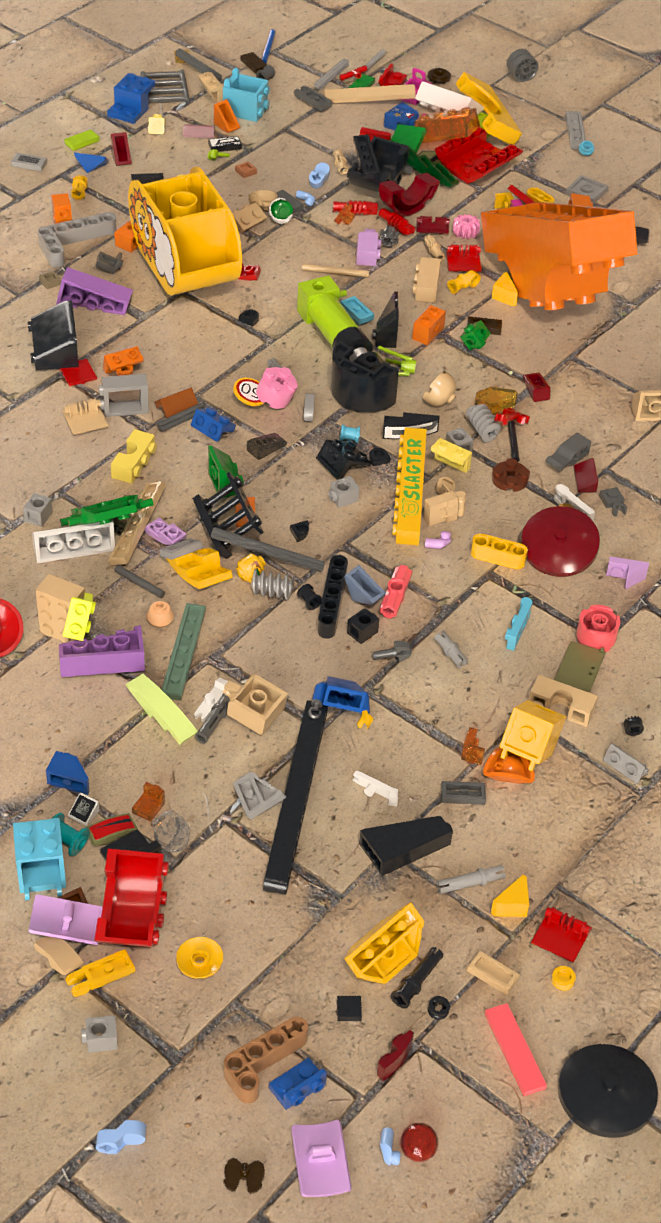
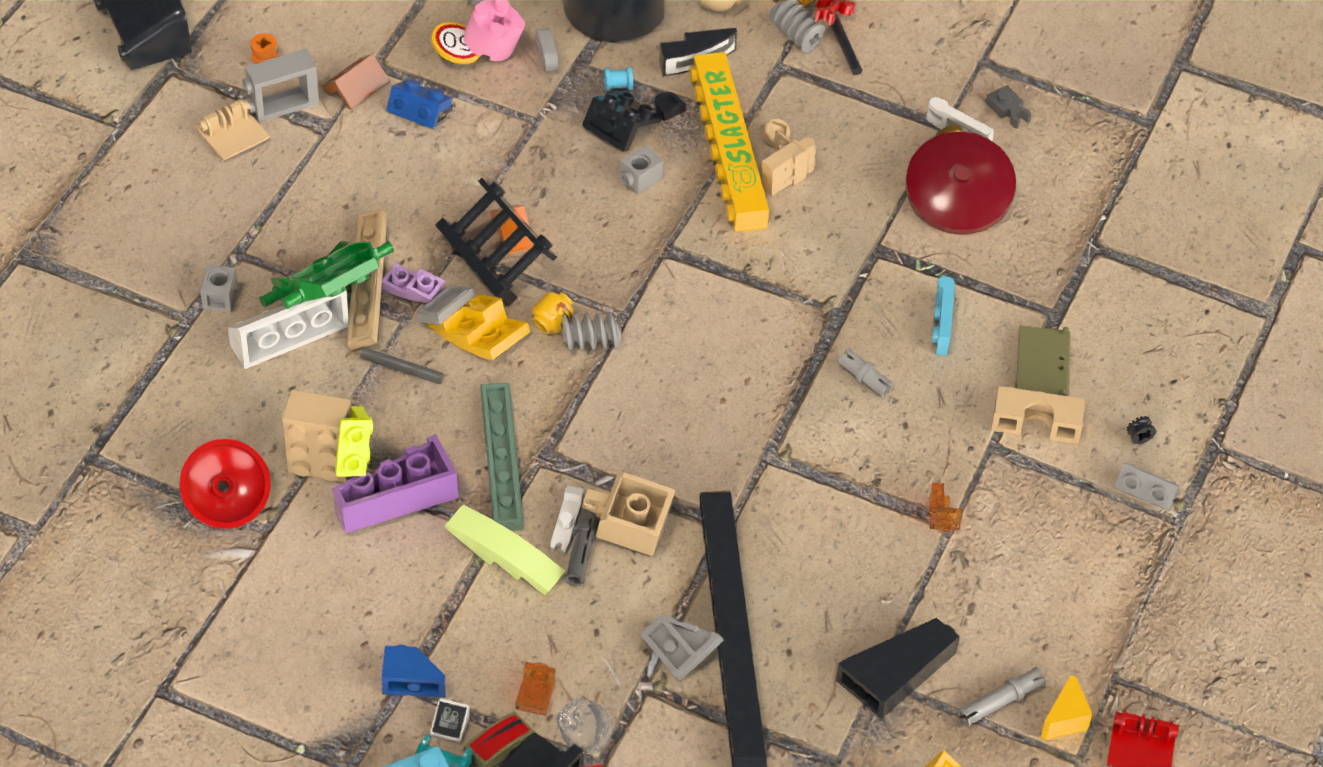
camera: 15 degrees left, 5 degrees up
red piece [60,358,97,387] -> none
orange bracket [103,346,144,374] -> none
light yellow arch [111,429,157,484] -> none
light nougat cone [146,601,174,627] -> none
dark grey axle [157,403,205,432] -> none
green slope [208,445,244,498] -> none
dark grey axle [211,527,325,572] -> none
clear smoke slope [247,433,287,460] -> none
black tile [290,520,309,542] -> none
black bush [297,584,322,610] -> none
blue torso [308,676,373,729] -> none
black beam [318,555,348,639] -> none
sand blue slope [345,565,386,605] -> none
black brick [347,608,379,644] -> none
white piece [353,771,398,806] -> none
dark grey bar [372,641,412,662] -> none
coral piece [380,565,412,619] -> none
lavender arm [425,531,452,549] -> none
light yellow bracket [431,438,472,473] -> none
dark grey tile [441,781,486,805] -> none
light grey brick [445,427,474,452] -> none
yellow beam [471,533,528,569] -> none
orange hat [483,746,535,784] -> none
copper plate [492,458,530,492] -> none
yellow container [500,700,567,772] -> none
dark grey piece [546,432,591,471] -> none
dark red slope [573,458,598,493] -> none
coral brick [576,605,620,652] -> none
lavender slope [606,556,649,589] -> none

